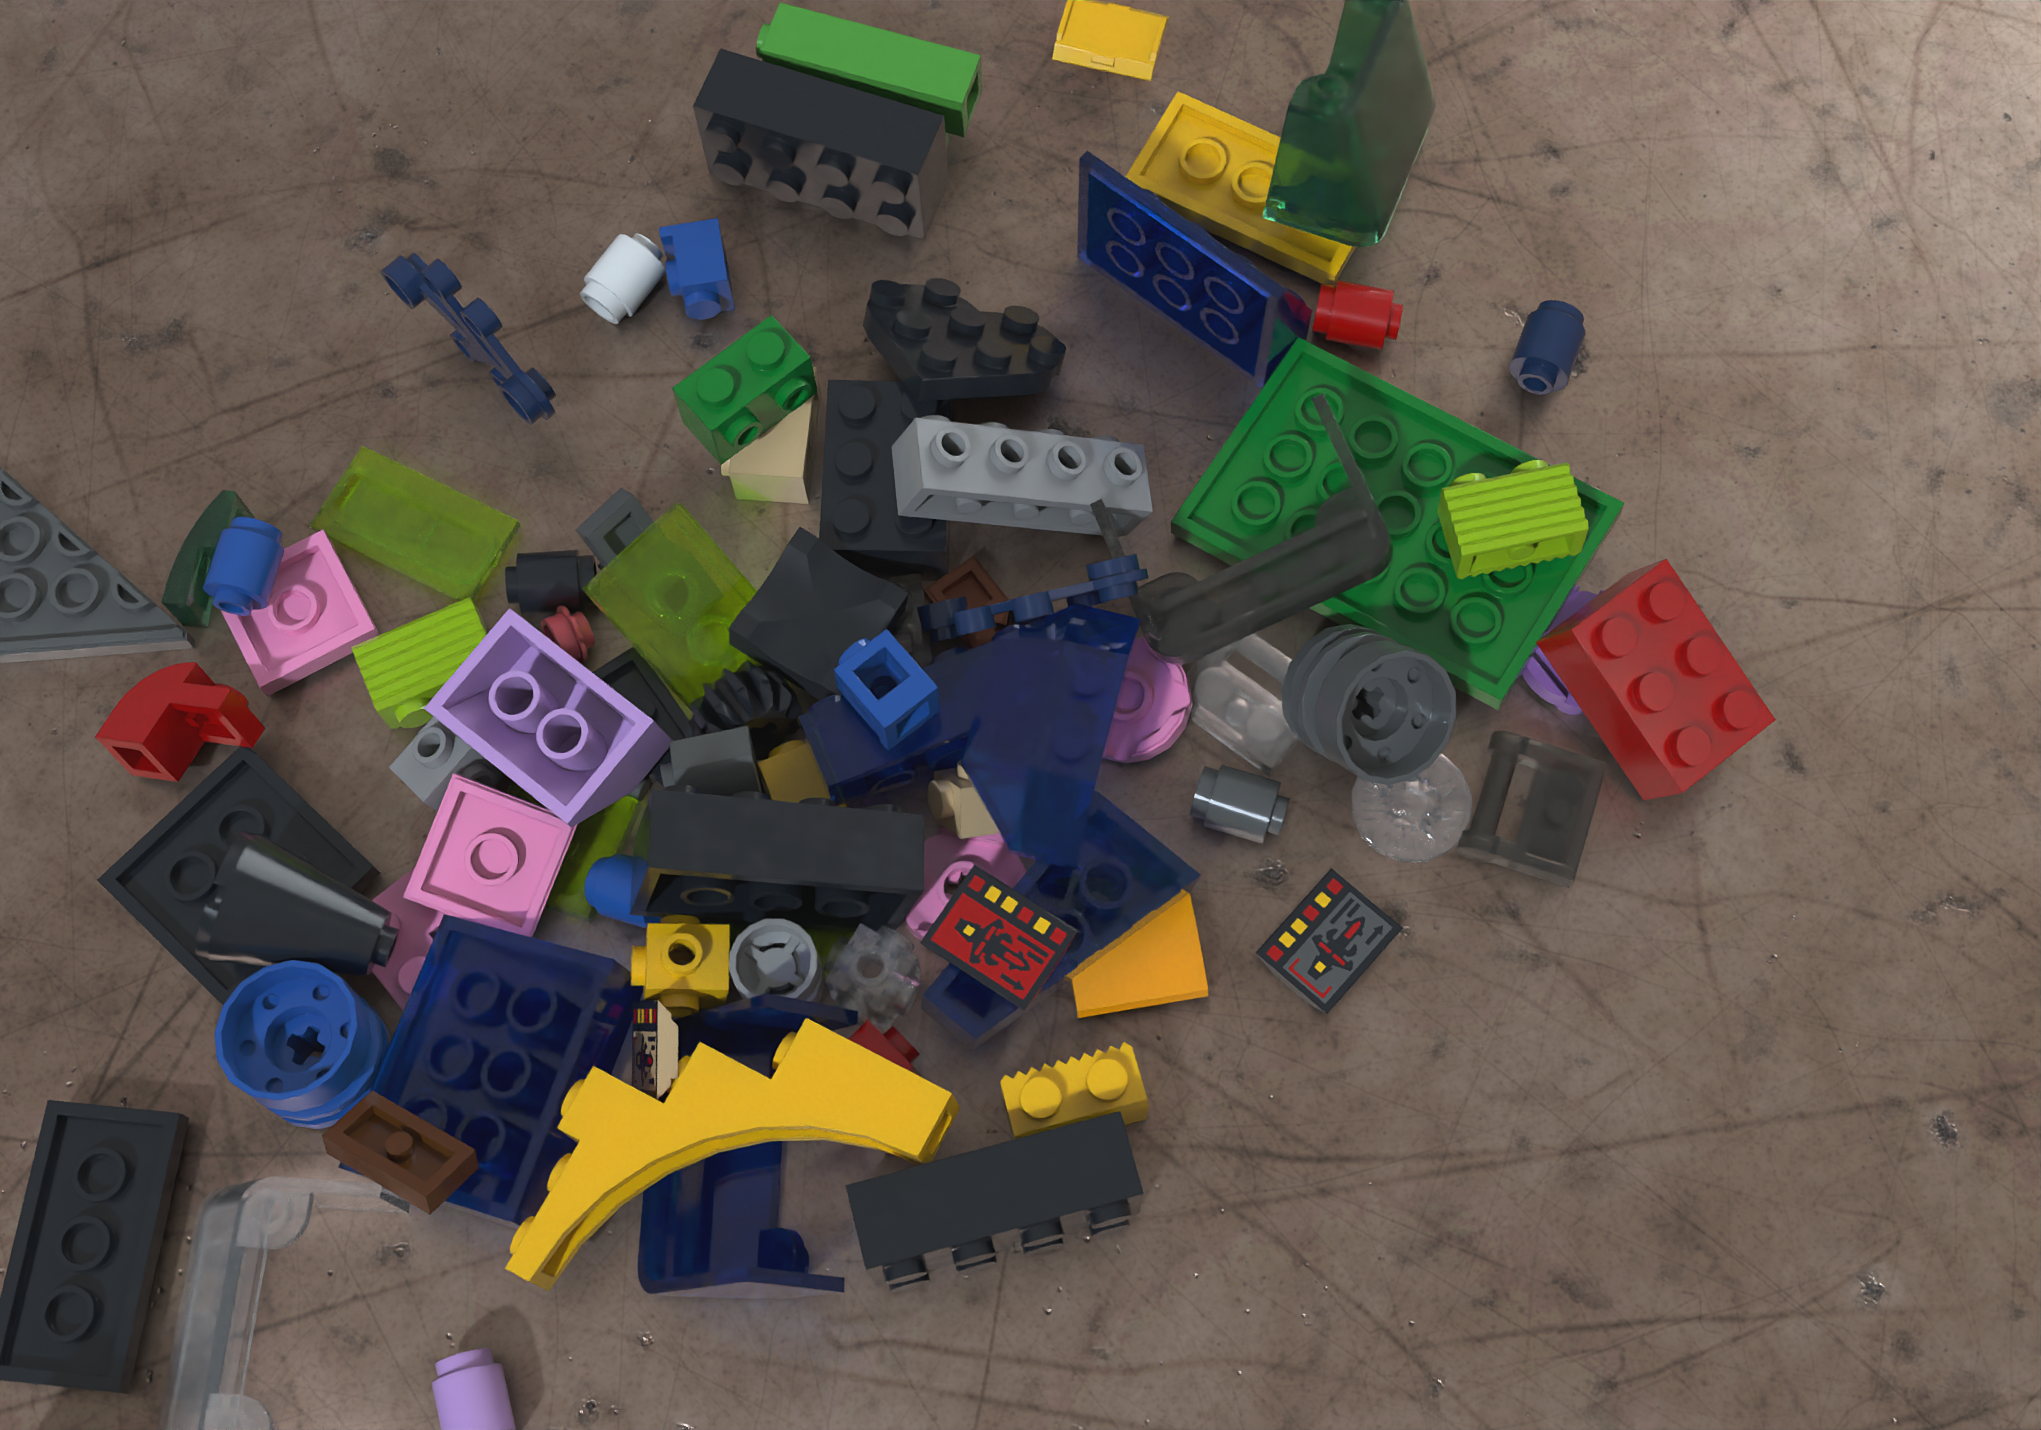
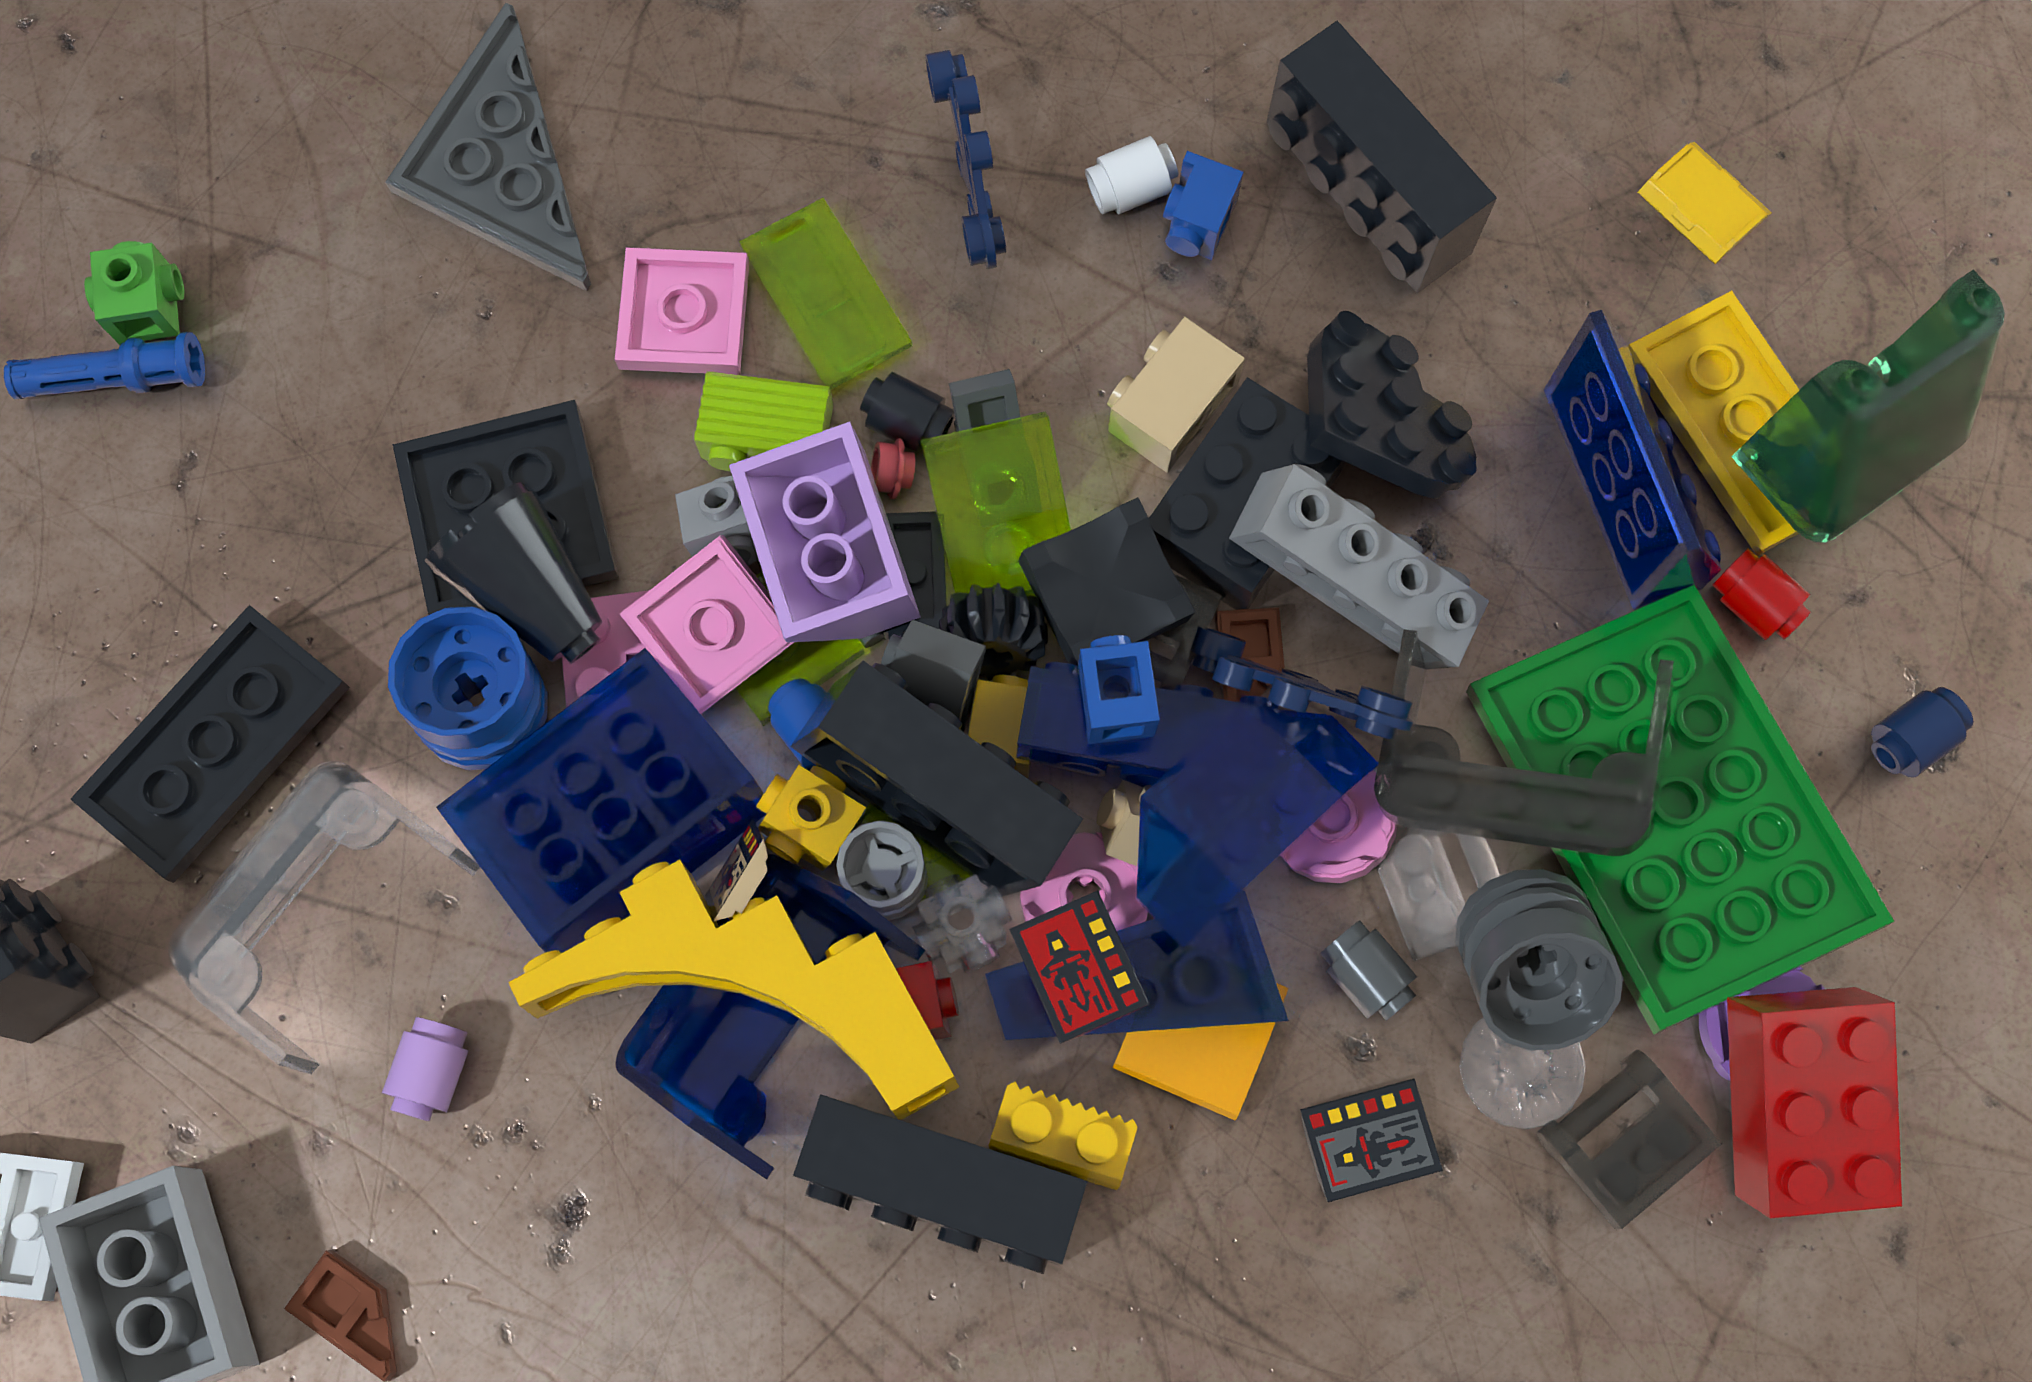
camera: 30 degrees right, 5 degrees up
red brick [95,662,265,782] -> none
clear green slope [161,490,255,628] -> none
blue brick [203,517,284,616] -> none
reddish brown plate [322,1091,479,1215] -> none
green brick [672,315,818,465] -> none
bright green brick [756,2,982,146] -> none
lime brick [1437,460,1589,579] -> none

